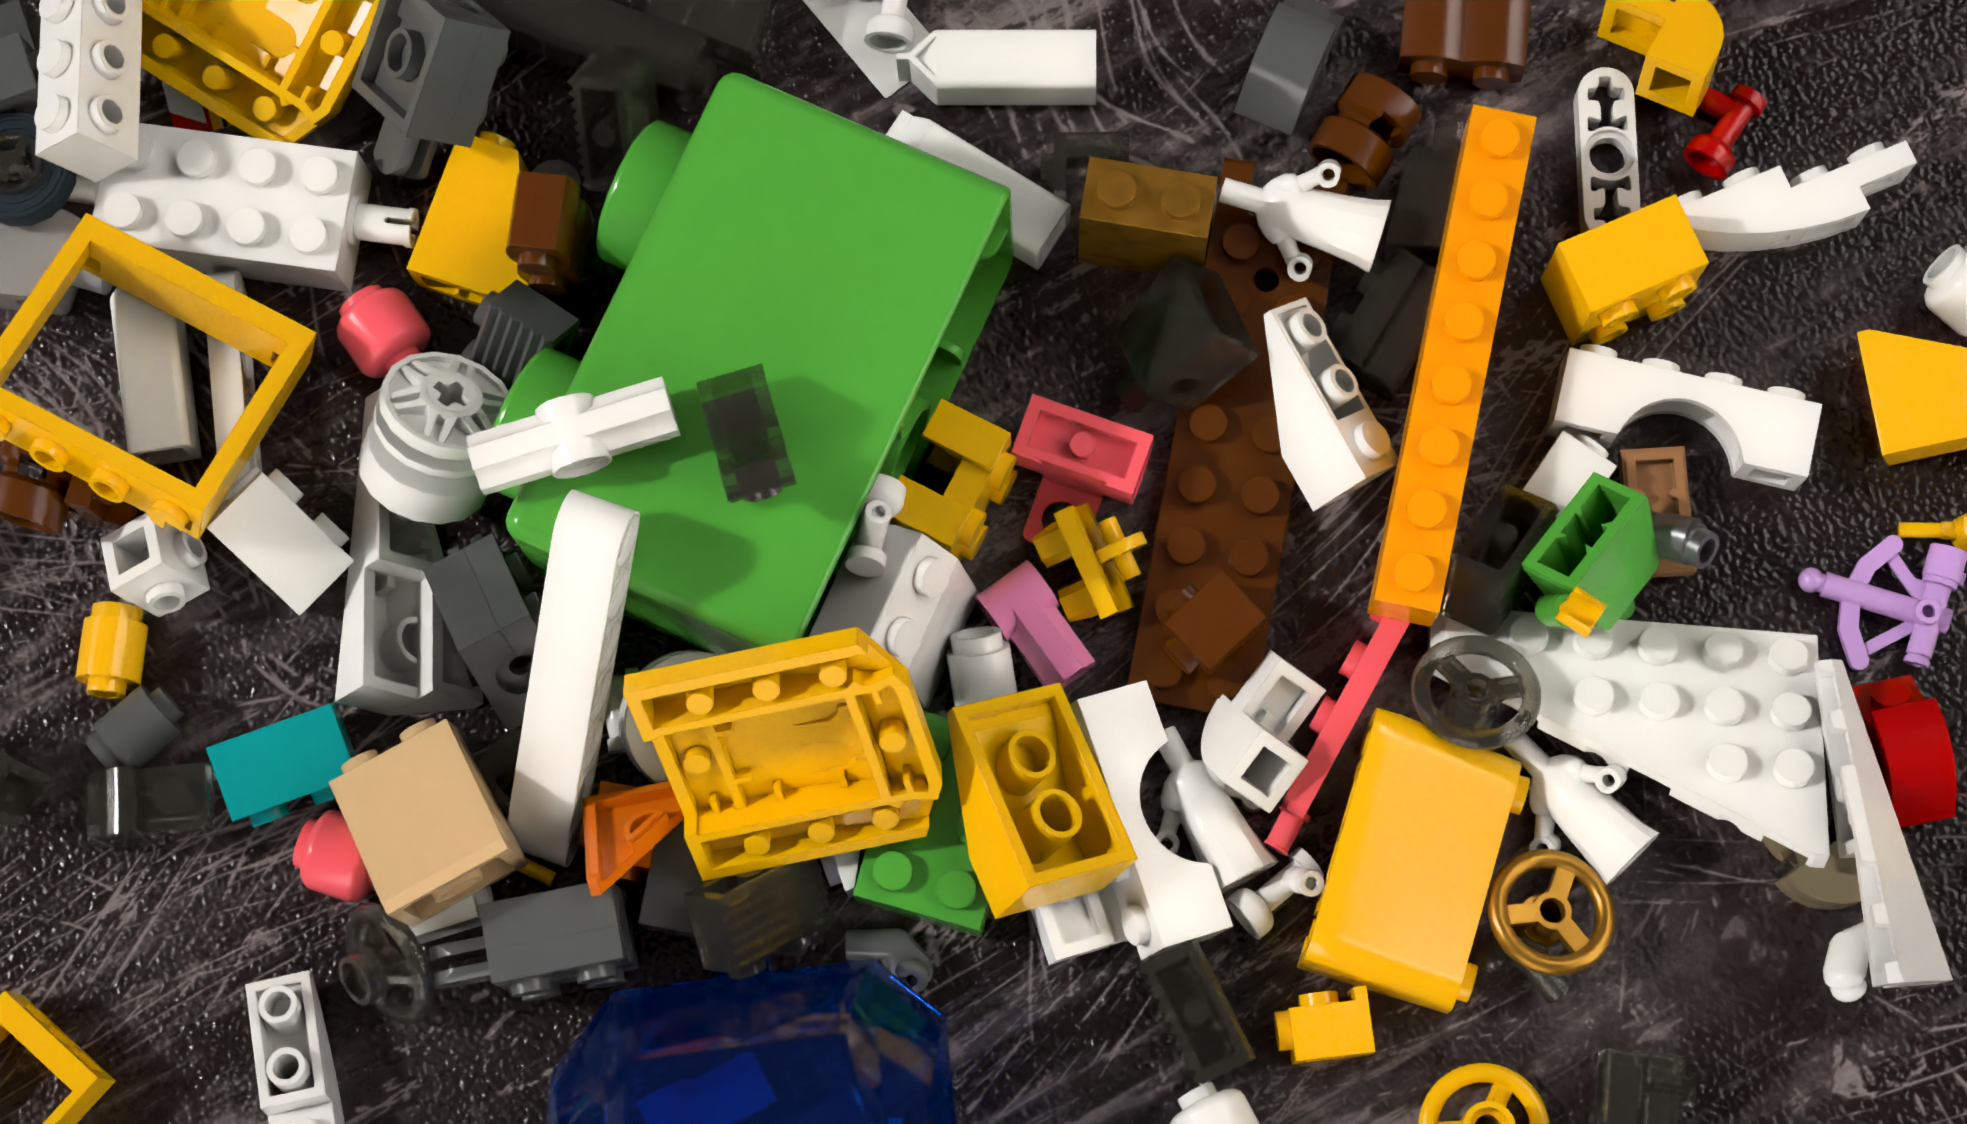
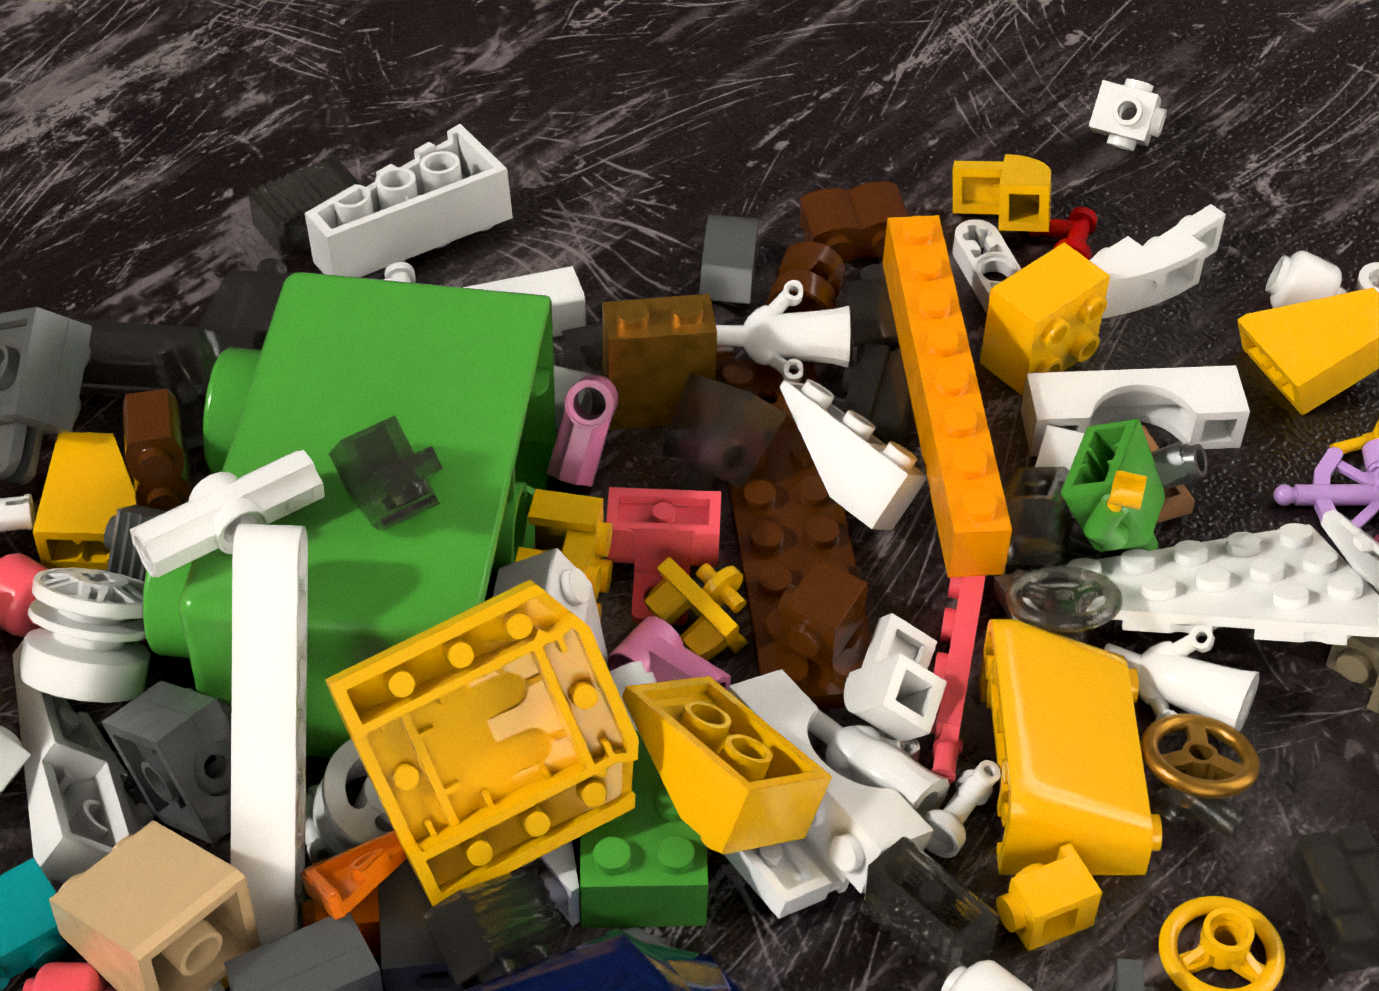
camera: 25 degrees left, 30 degrees down
white piece [845,474,906,577] -> none
none -> bright pink piece [547,374,619,487]

